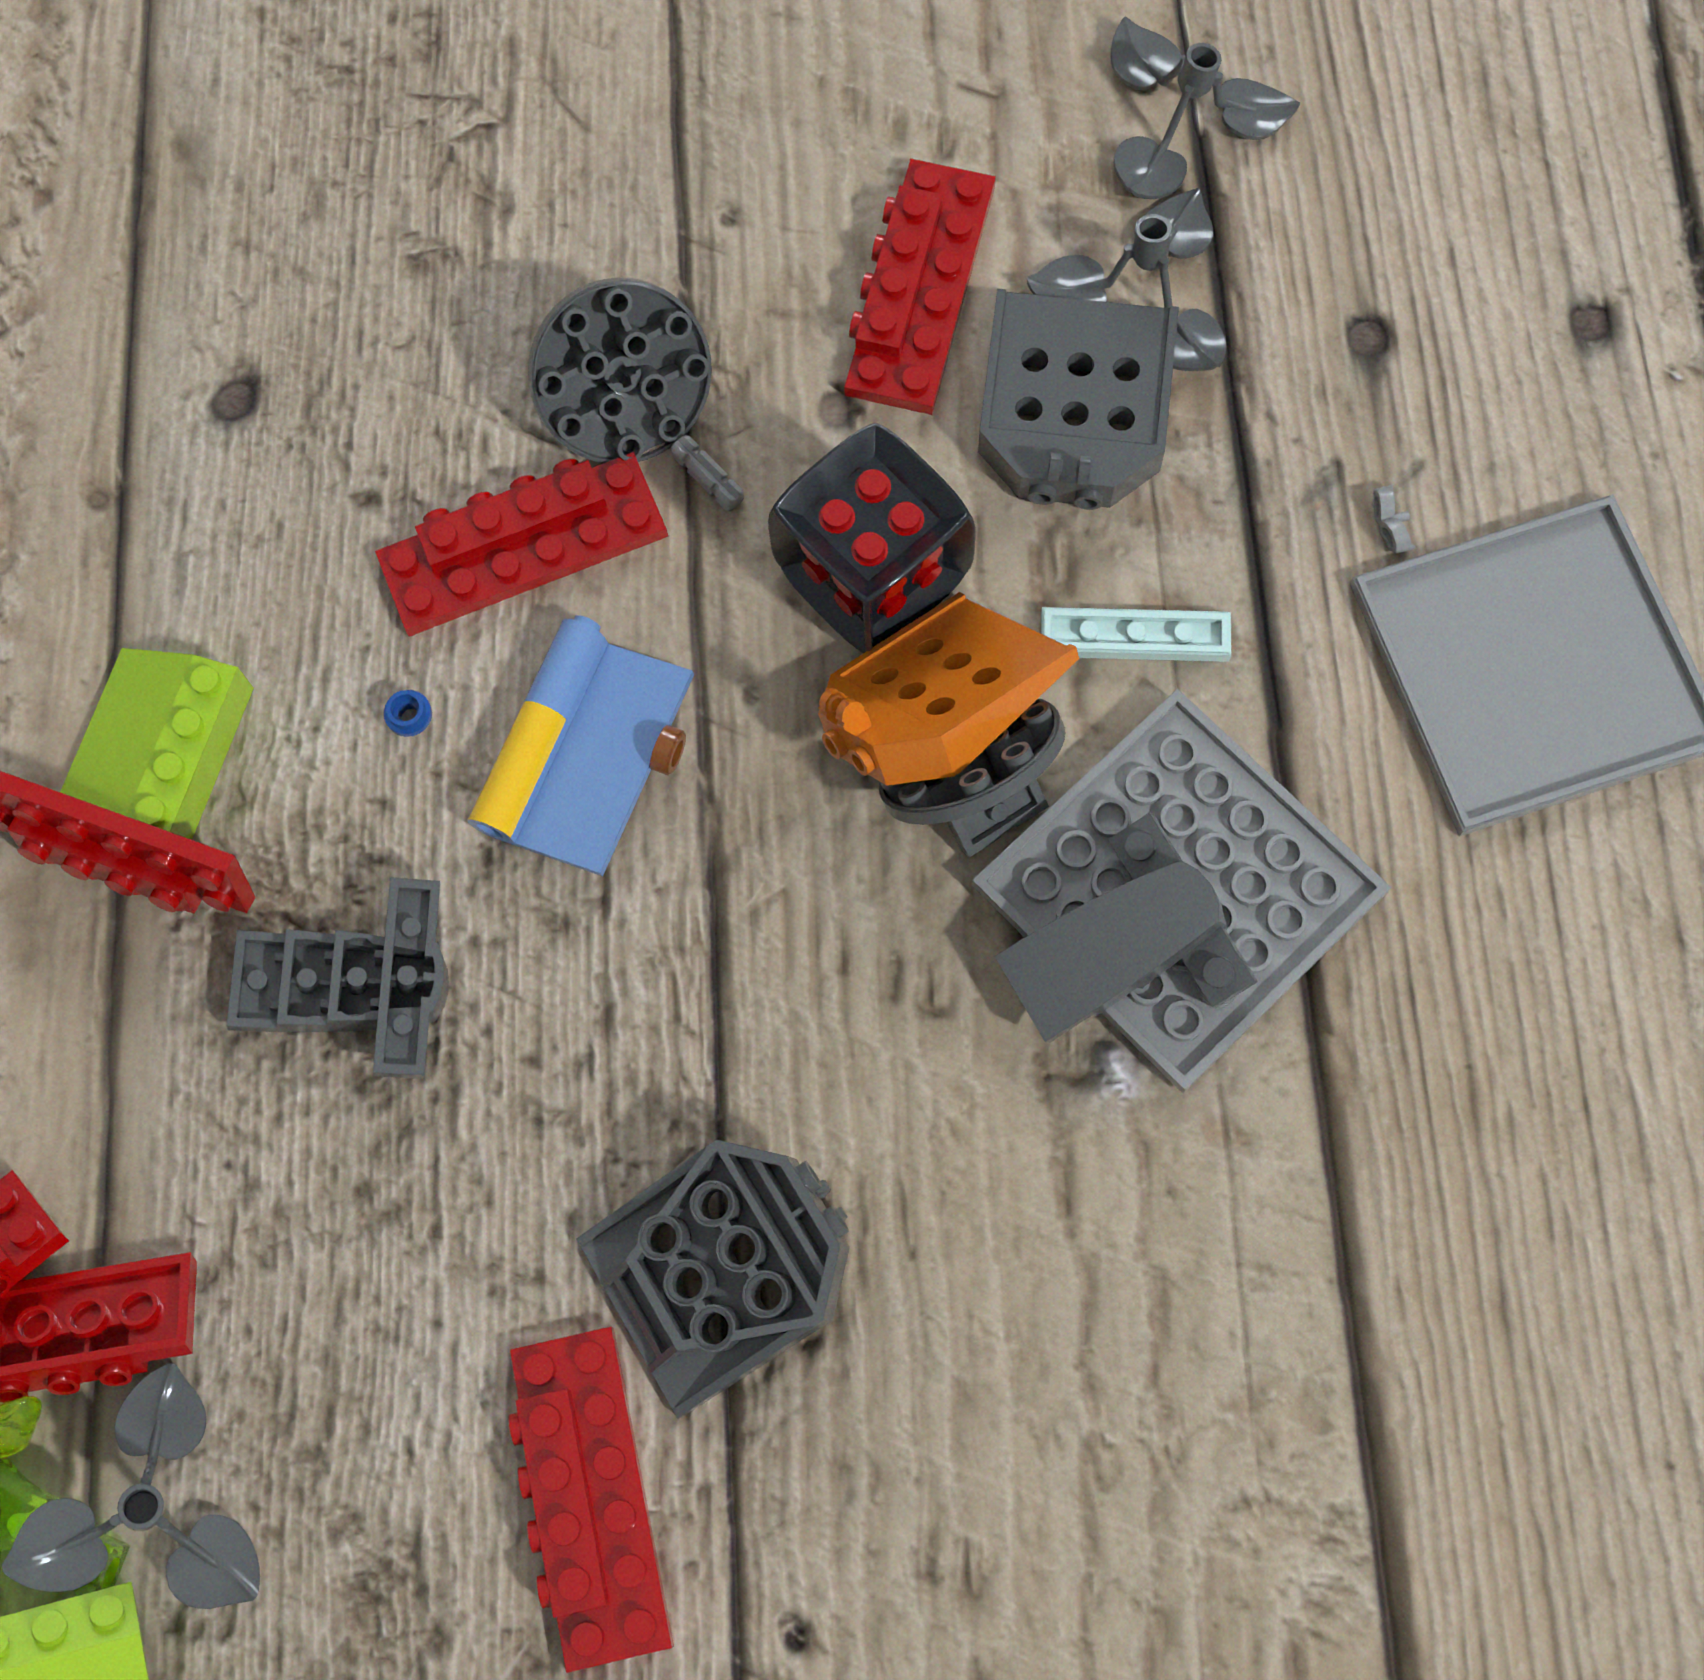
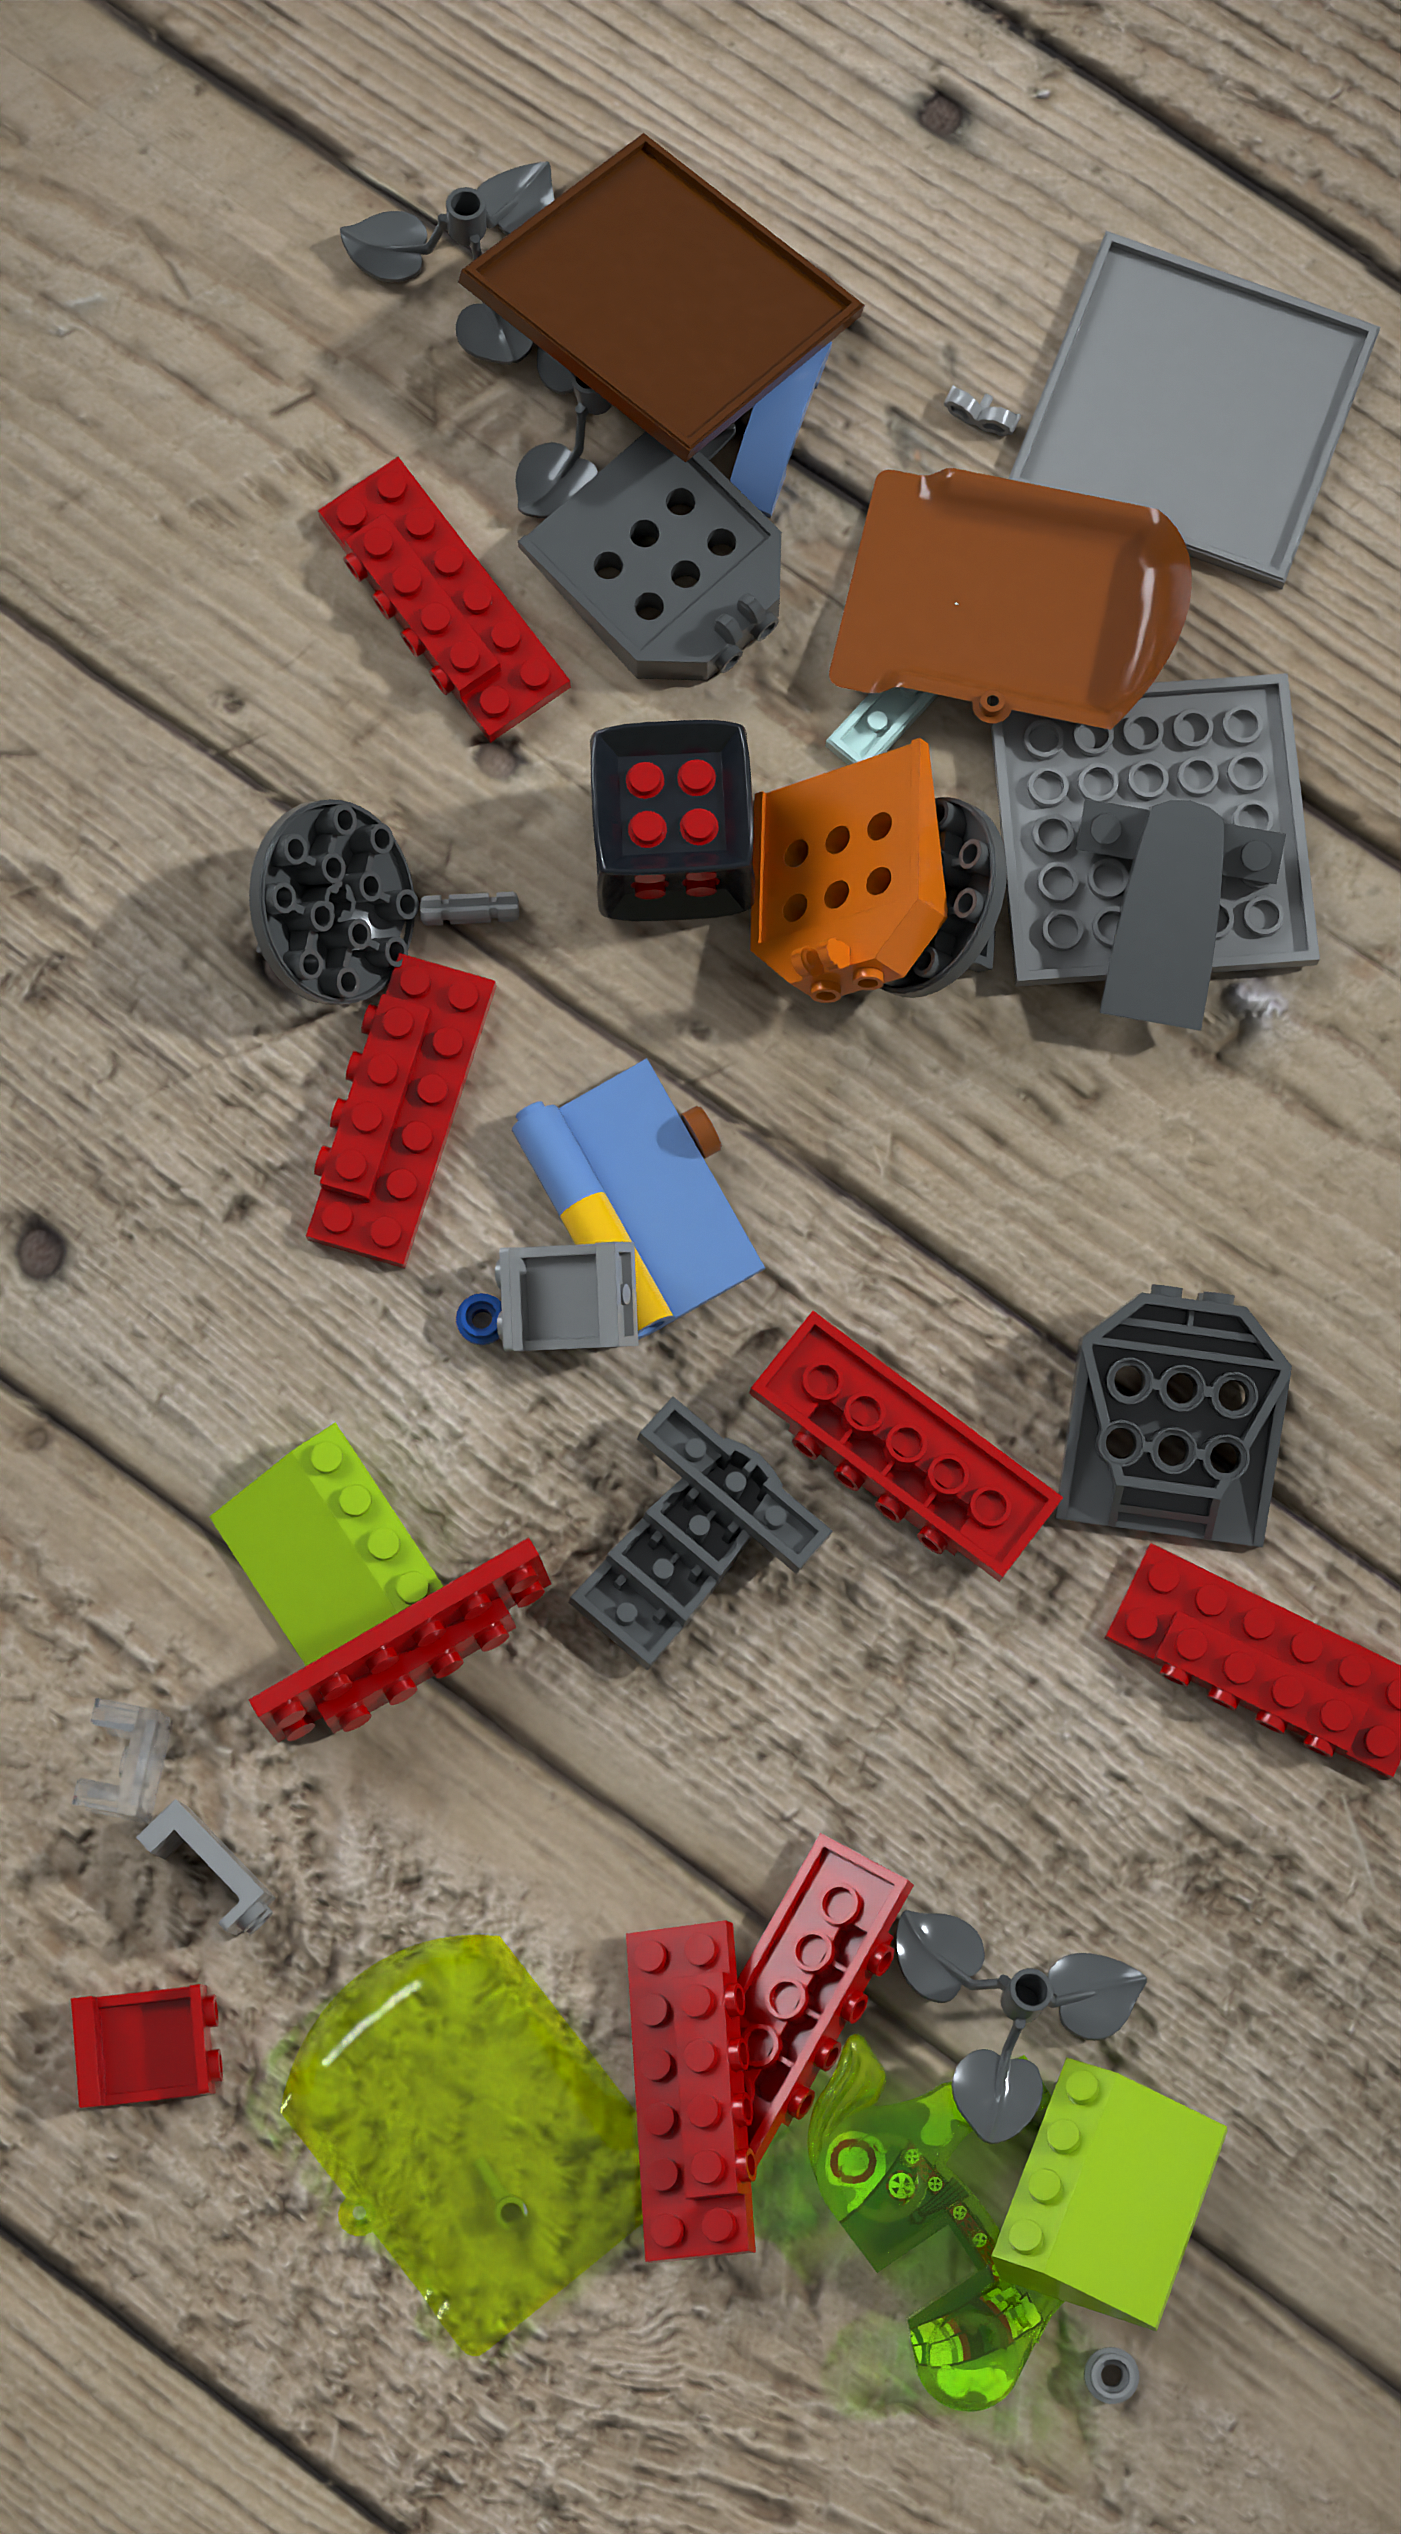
camera: 55 degrees left, 5 degrees up
none -> reddish brown tile [458,133,865,462]
none -> light grey panel [495,1242,639,1352]
none -> medium blue slope [730,342,832,518]
none -> red plate [749,1311,1063,1582]
none -> dark orange piece [829,468,1192,730]

